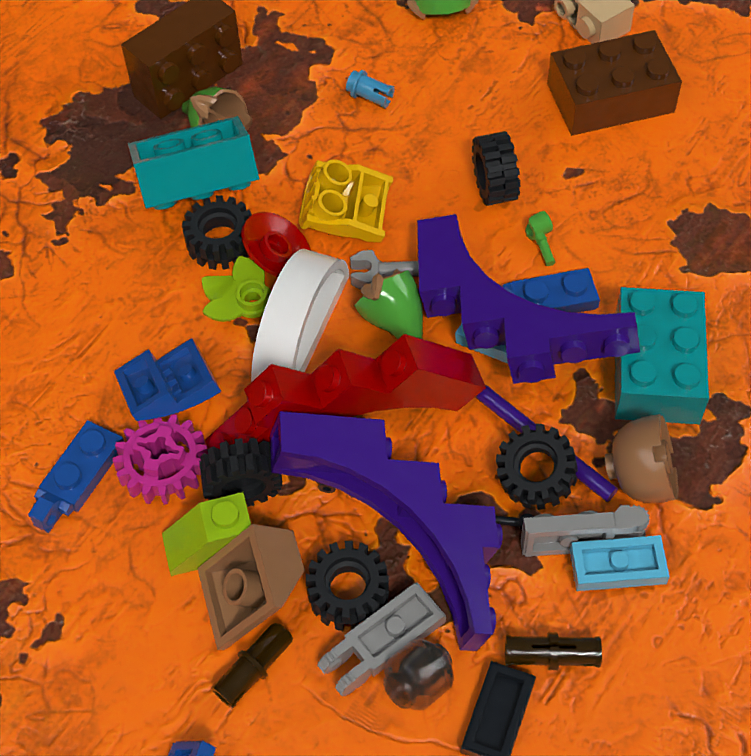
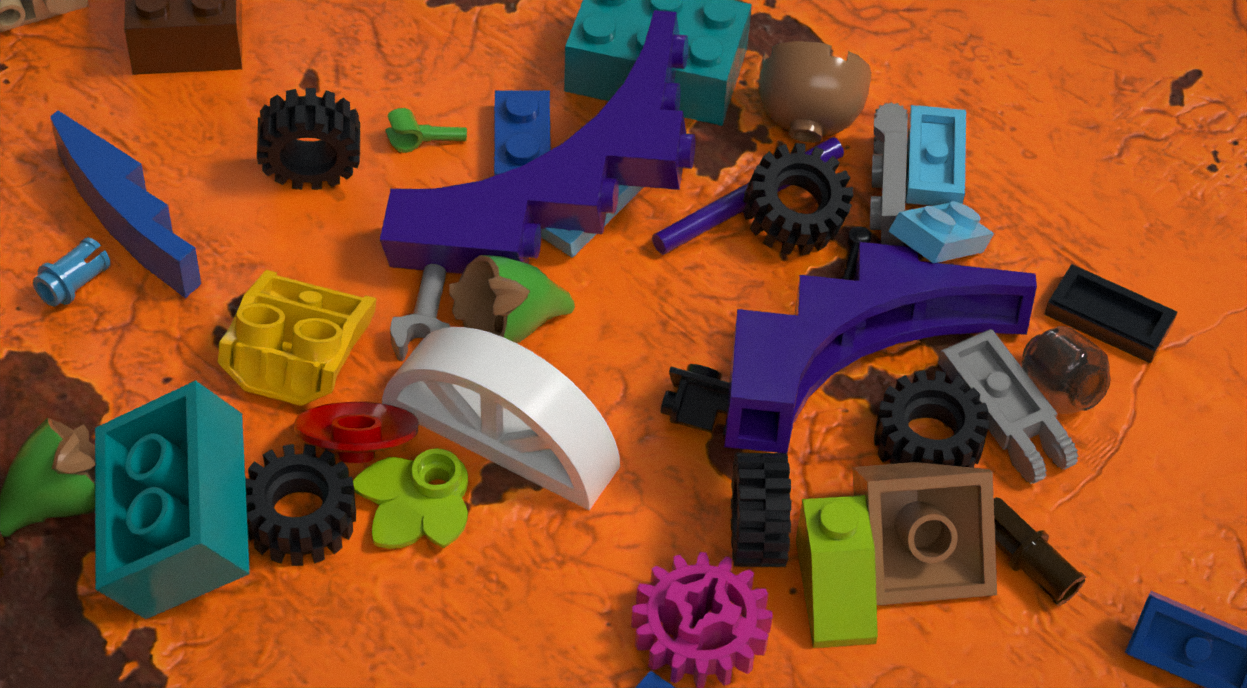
camera: 85 degrees left, 5 degrees down
blue slope [114,338,222,421] -> none
red arch [205,334,486,449] -> none
dark brown pin [505,632,602,670] -> none
none -> blue slope [50,110,201,298]
none -> medium azure plate [888,201,994,264]

